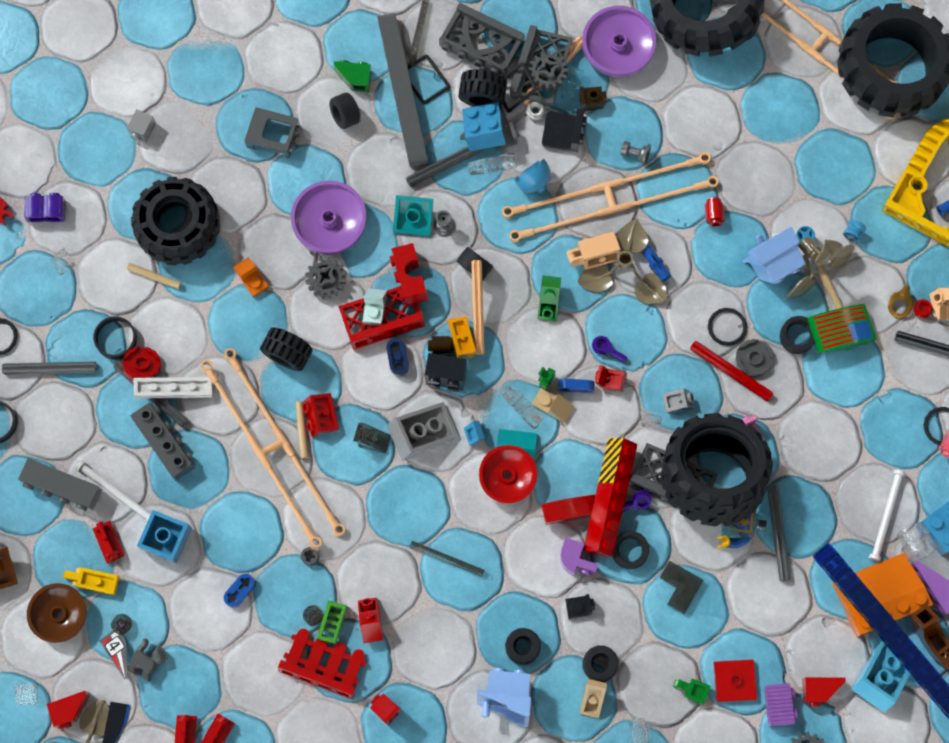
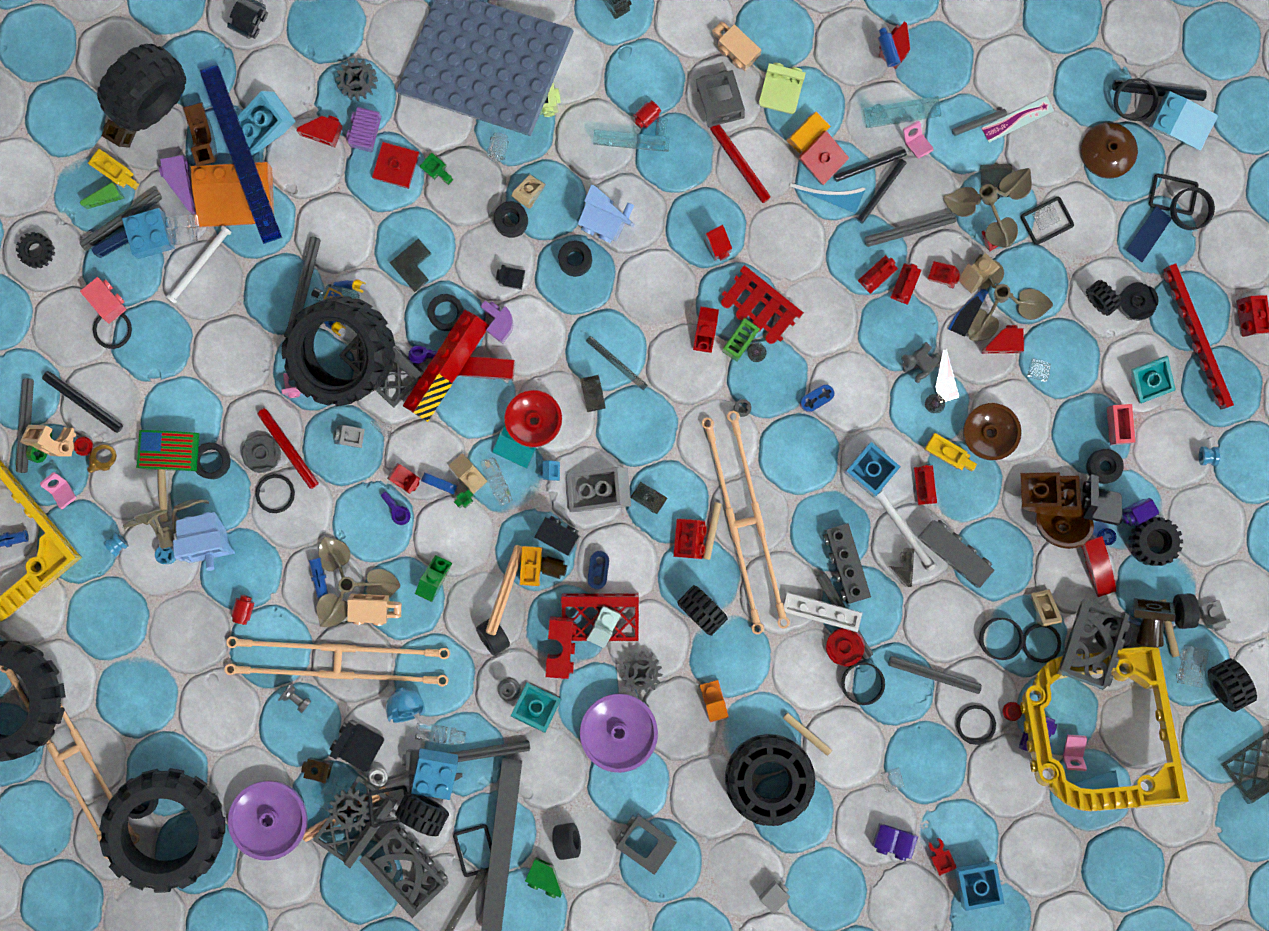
camera: 165 degrees left, 10 degrees up
none -> bright pink bracket [40,472,76,509]
none -> clear smoke slope [580,375,606,412]
none -> clear smoke slope [887,548,914,587]

